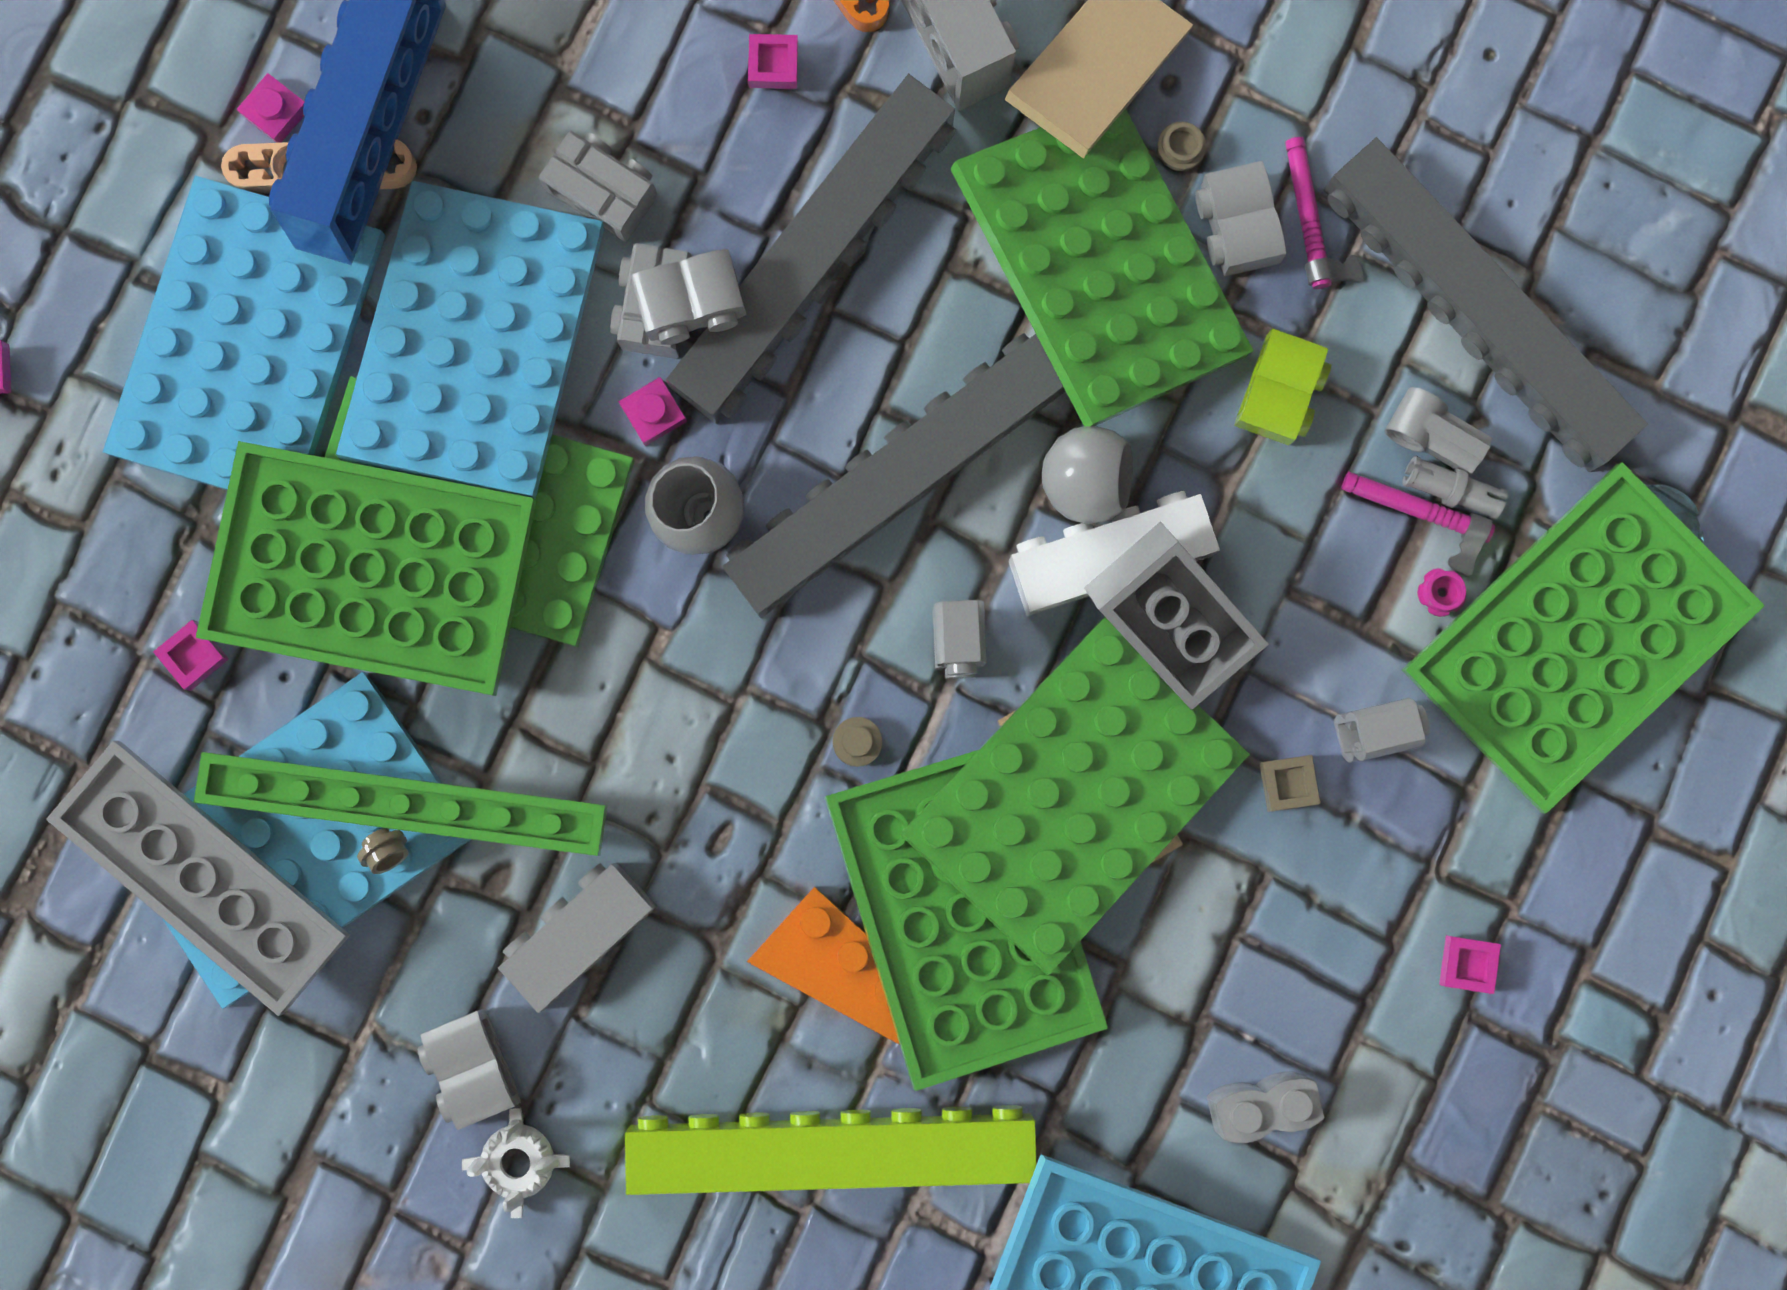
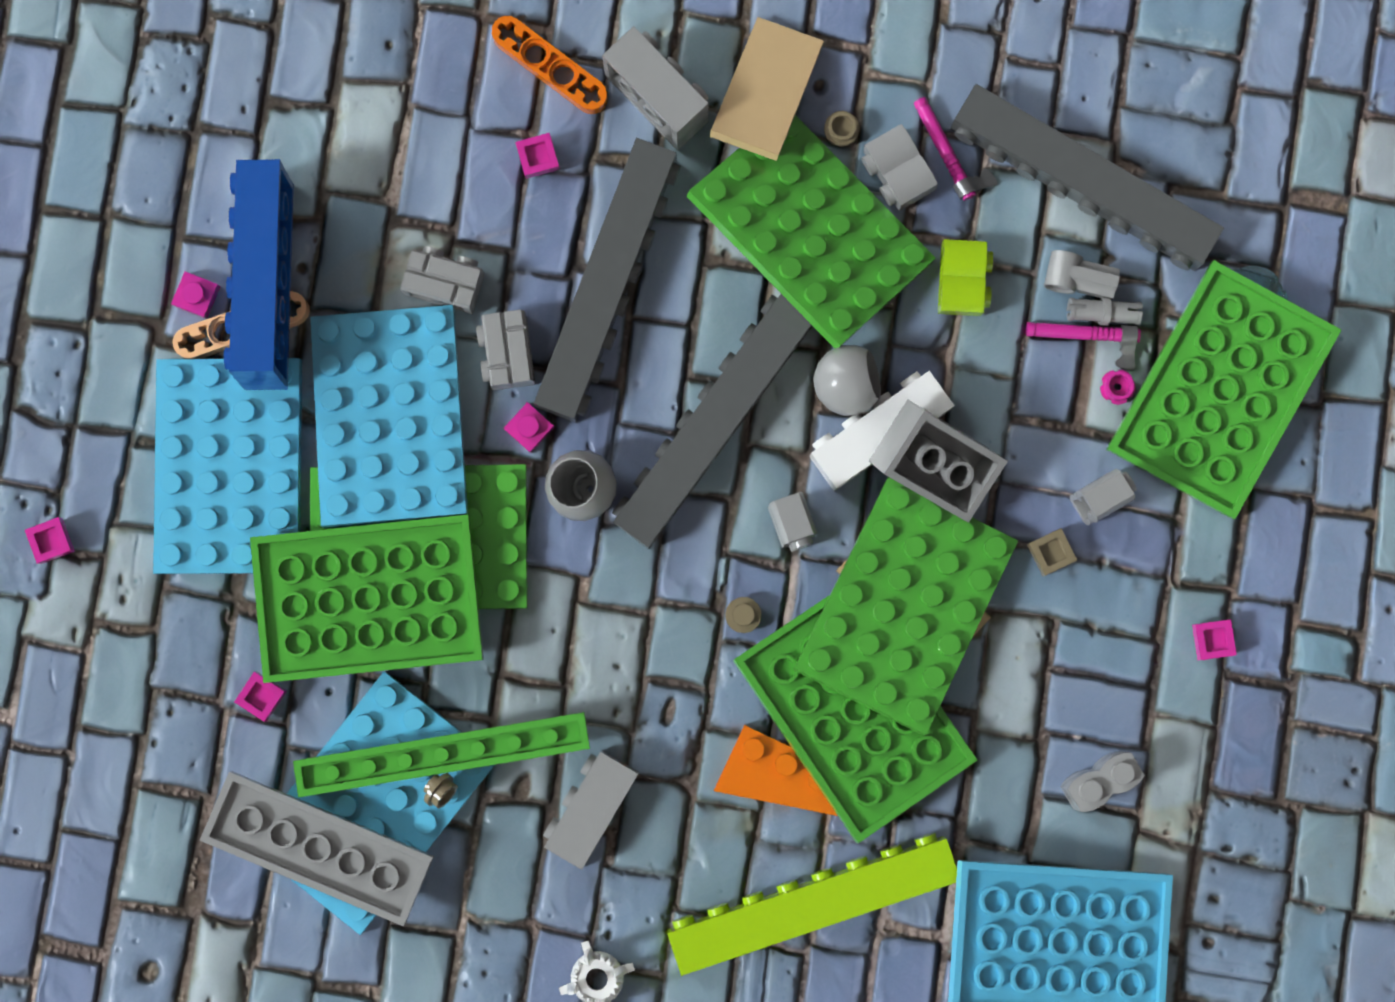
camera: 10 degrees left, 0 degrees up
light grey brick [418,1009,521,1130] -> none
light grey brick [631,249,747,345] -> none

